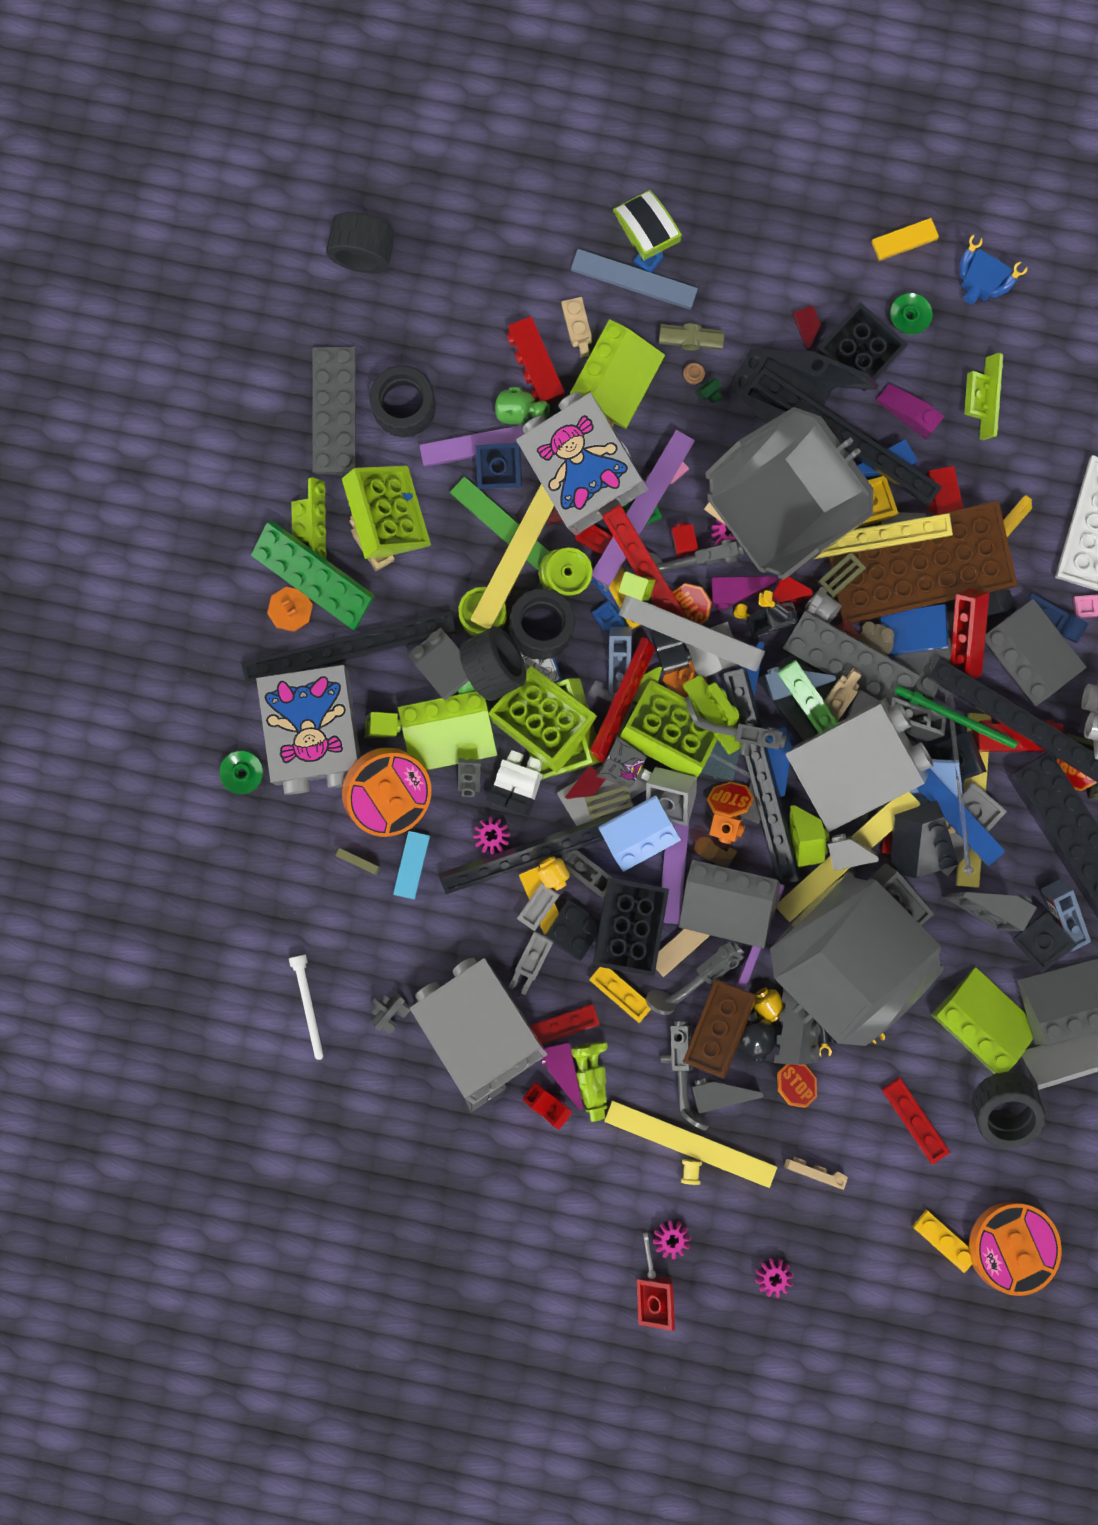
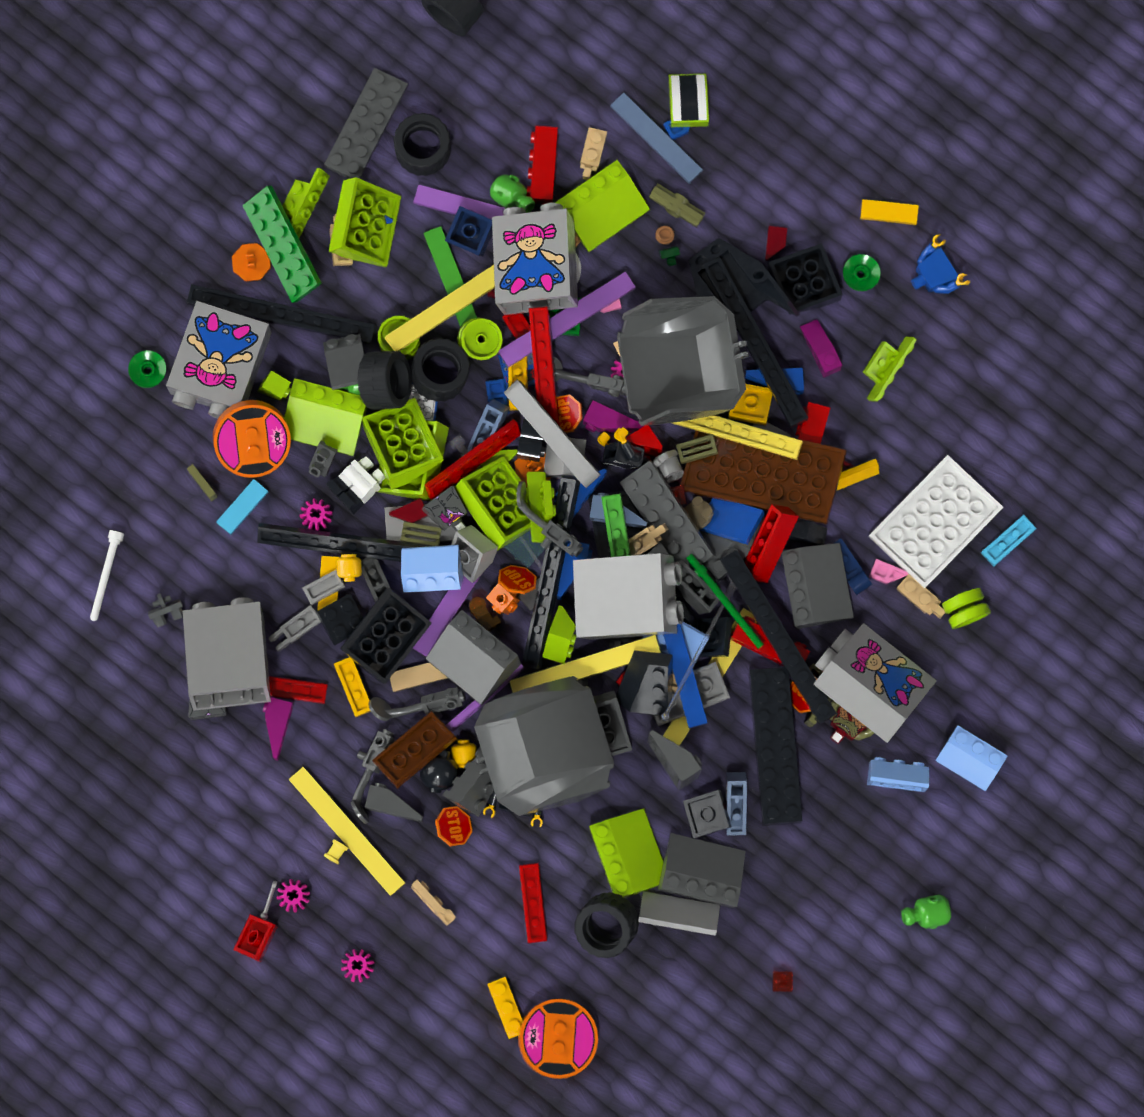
camera: 25 degrees right, 5 degrees down
red brick [522,1082,572,1130] -> none
lime piece [571,1041,608,1122] -> none
lime panel [619,572,656,601] -> none
red brick [670,522,698,558] -> none
light grey slope [828,833,879,870] -> none

